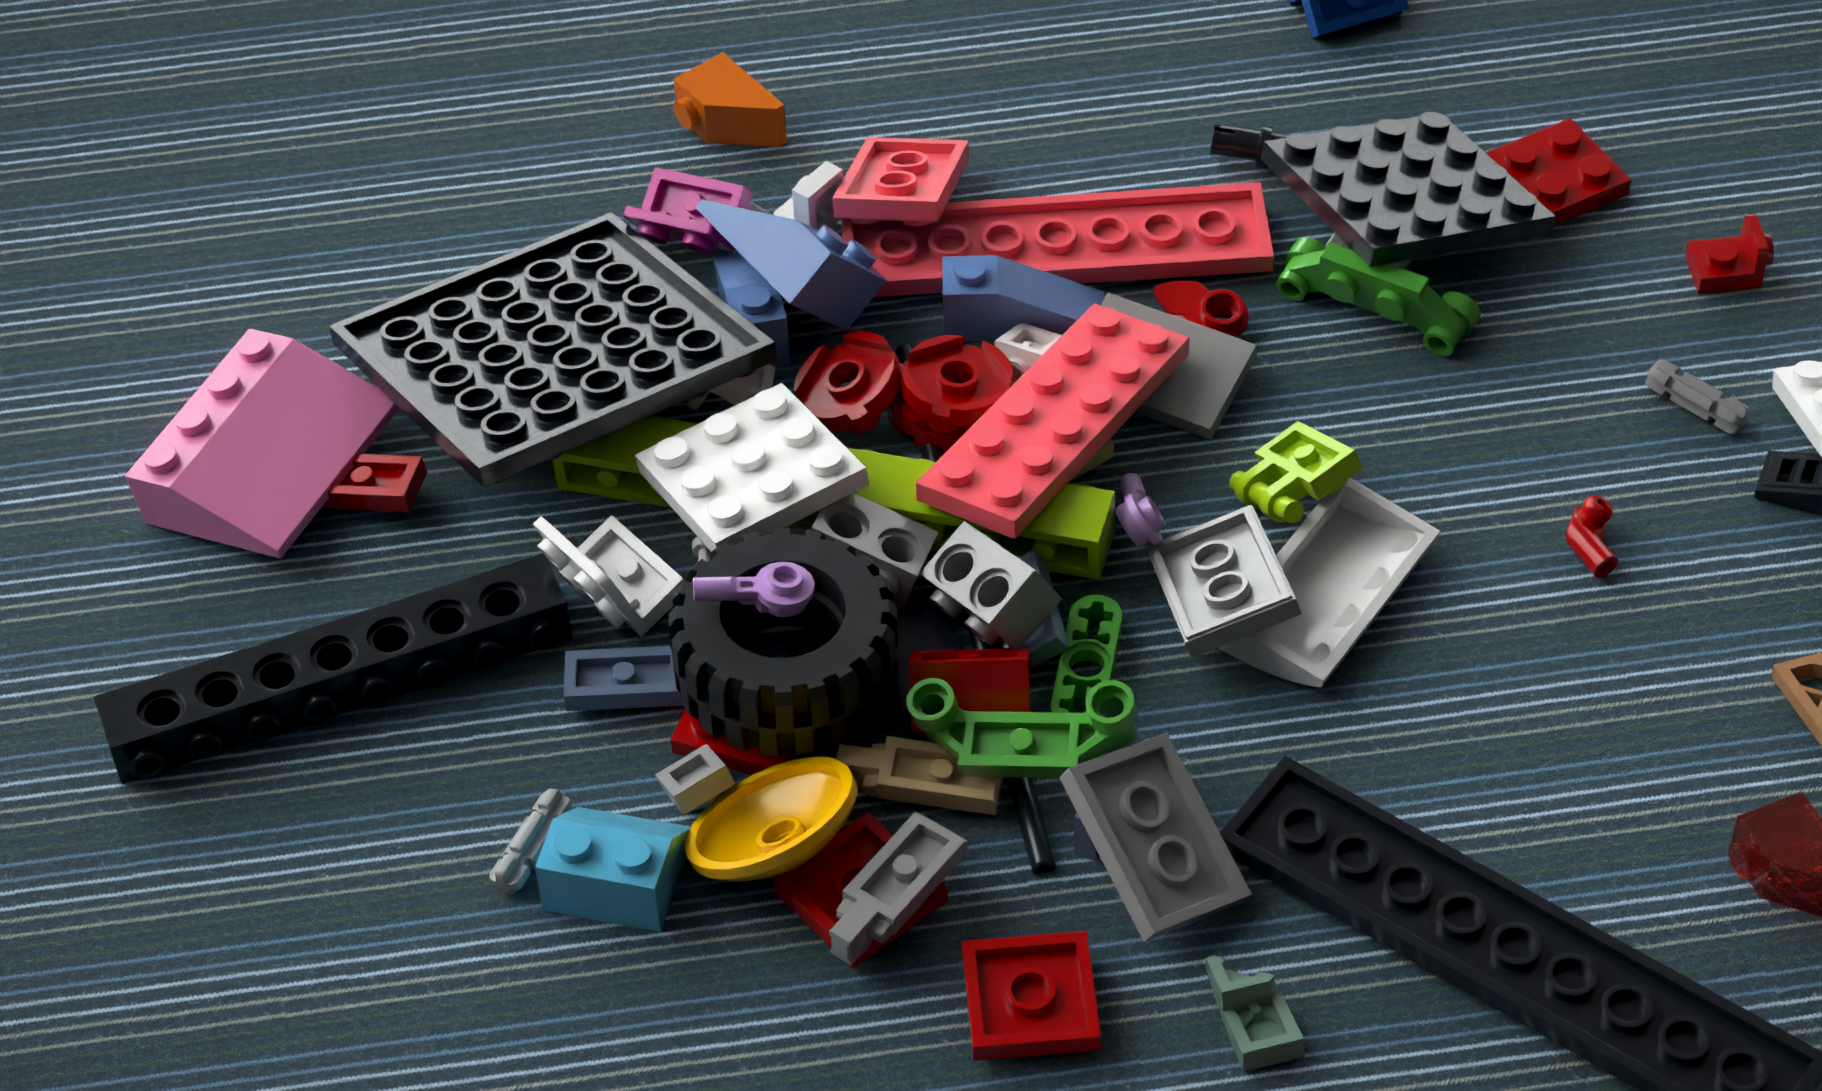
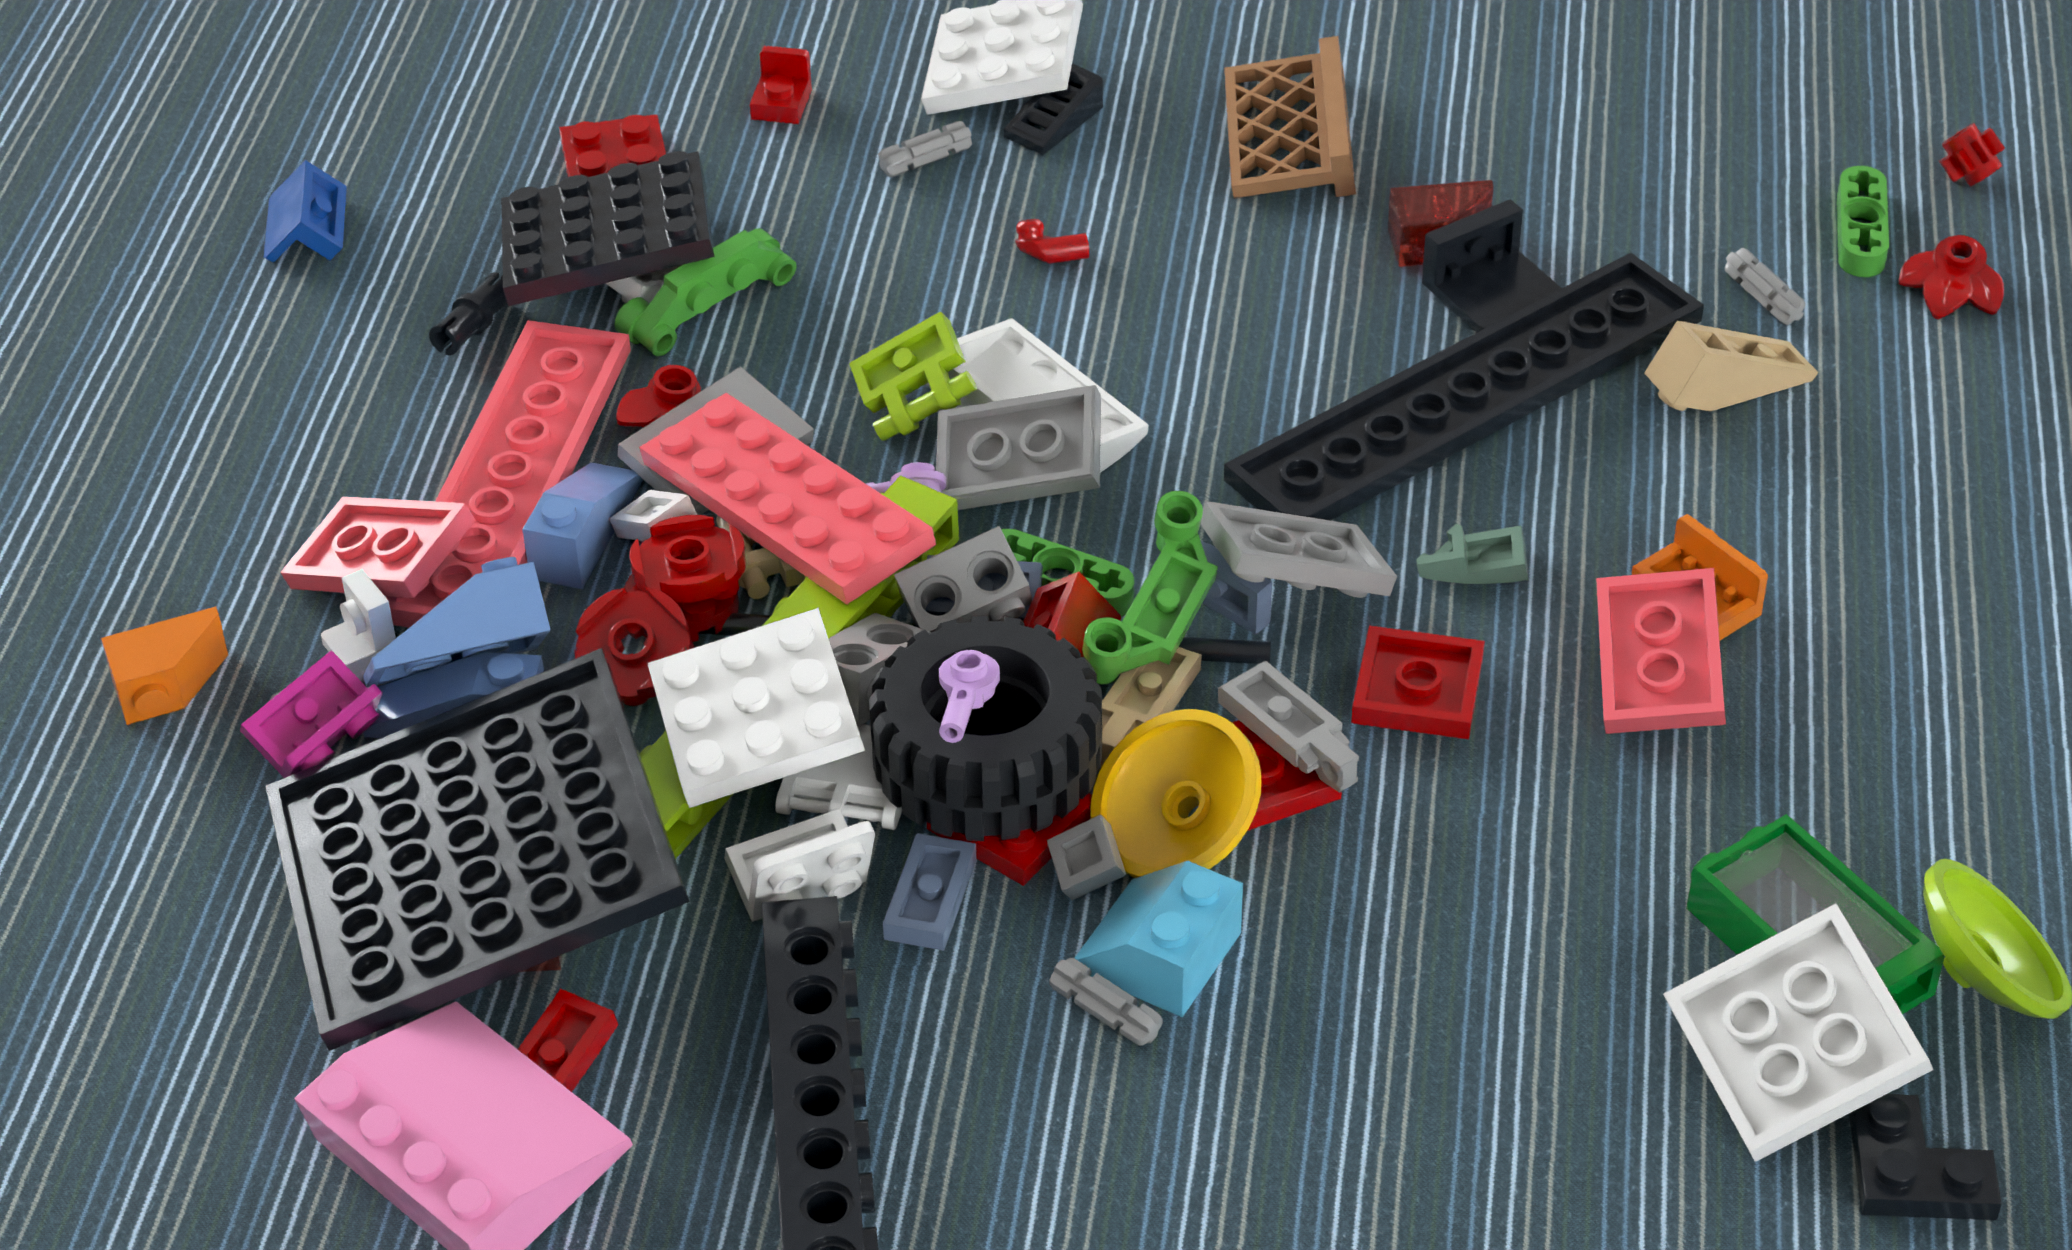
camera: 75 degrees left, 5 degrees down
none -> black bracket [1422,199,1561,333]

